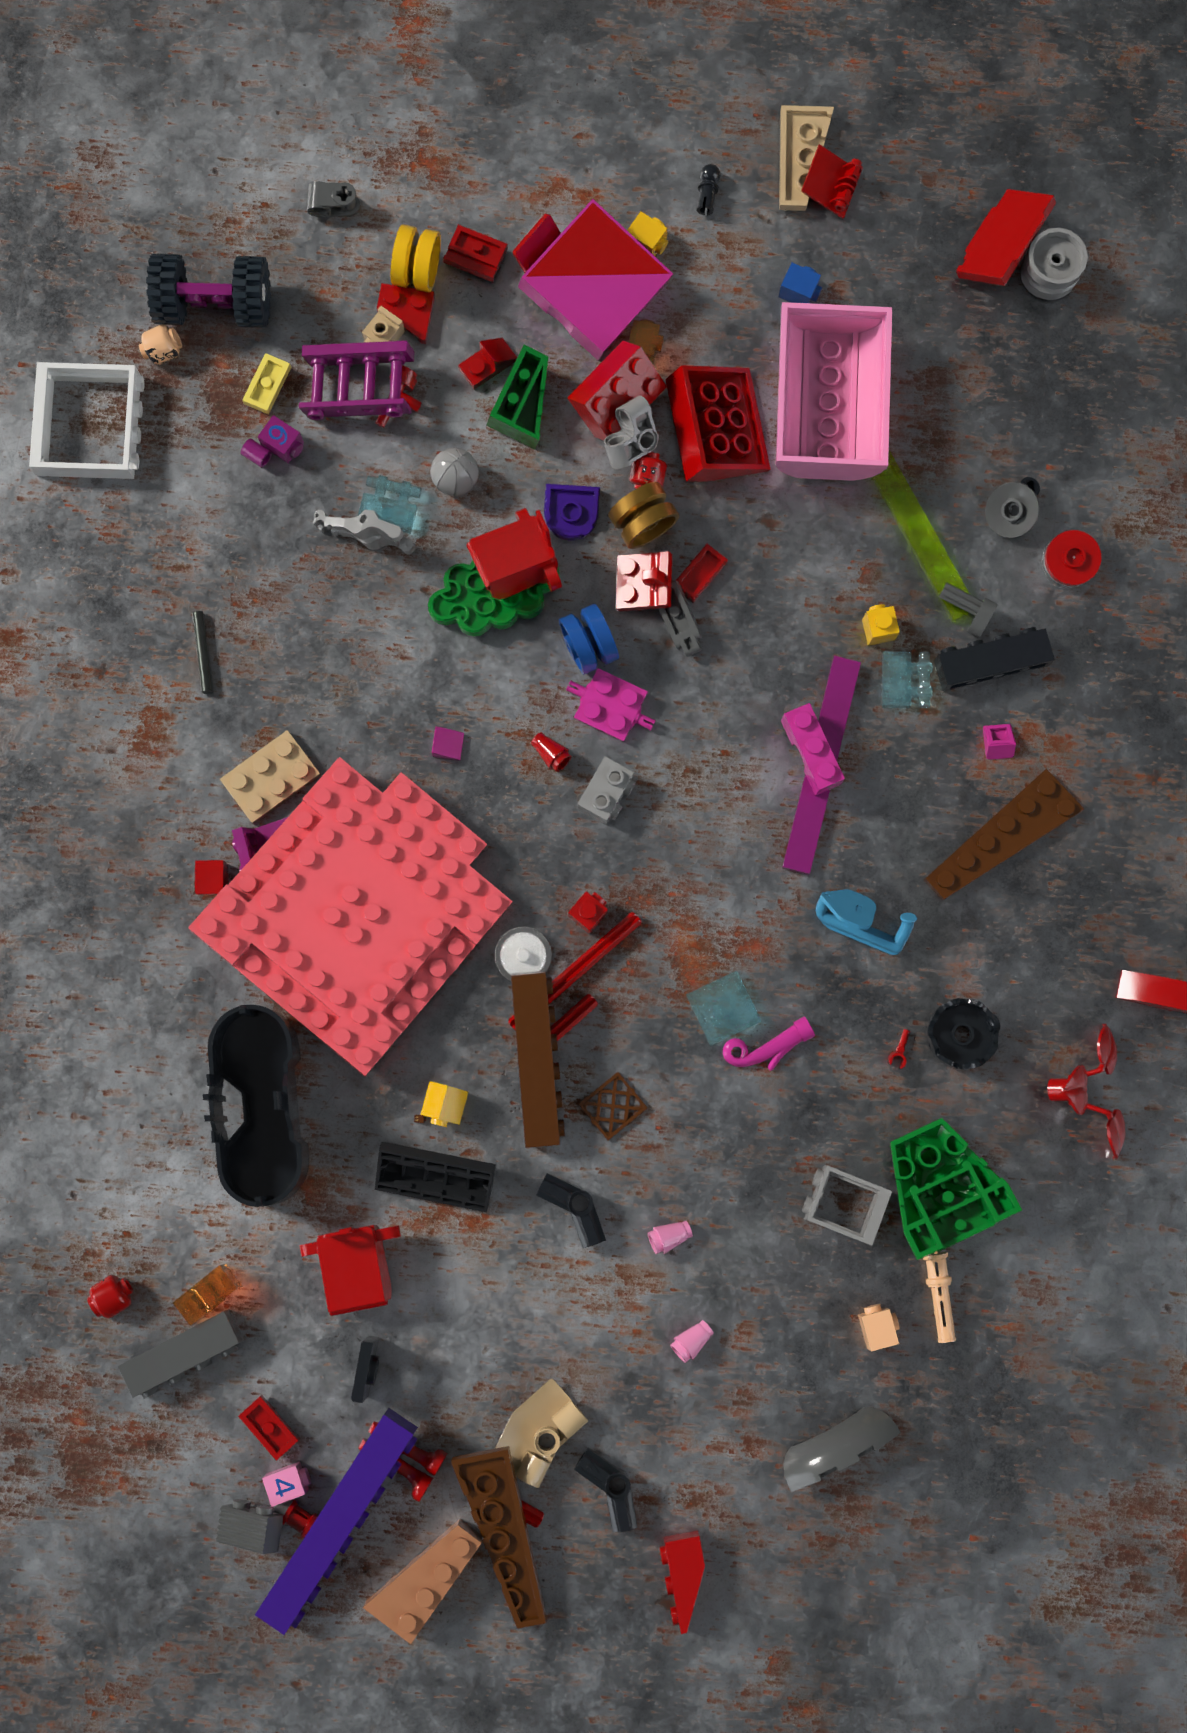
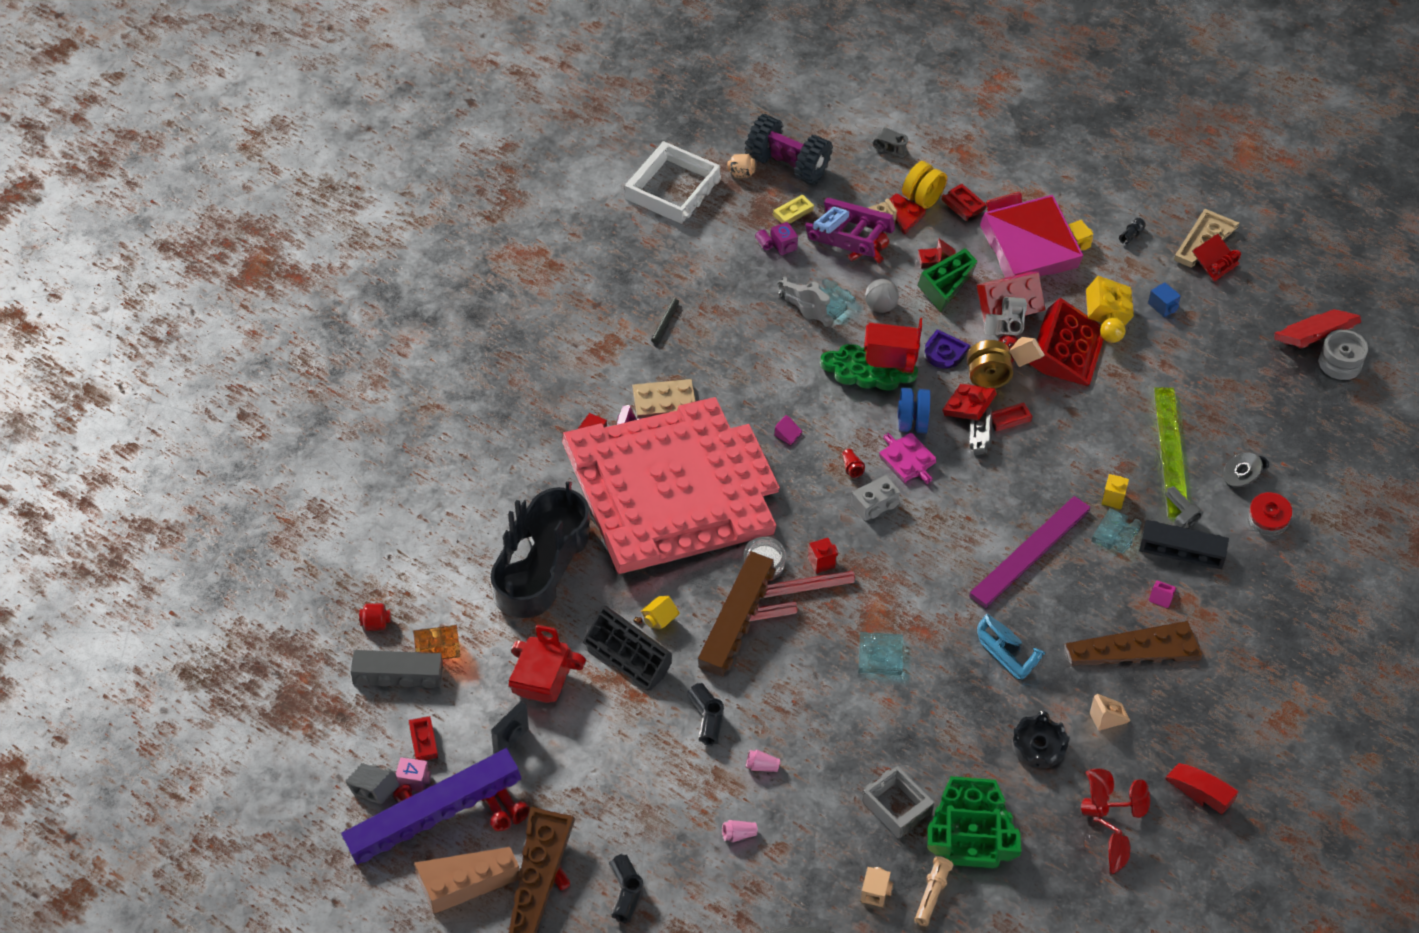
camera: 30 degrees right, 30 degrees down
tan panel [495,1378,588,1488] -> none
reddish brown window [579,1072,647,1140] -> none
clear orange brick [629,319,664,364] -> none
dark pink plant [723,1016,816,1071] -> none
bright pink container [776,302,892,481] -> none
dark pink arch [781,703,845,796] -> none
red hand [888,1029,910,1069] -> none
none -> light blue tile [813,207,849,234]
none -> light nougat slope [1009,337,1045,367]
none -> yellow brick [1086,275,1134,343]
none -> light nougat slope [1090,694,1130,731]

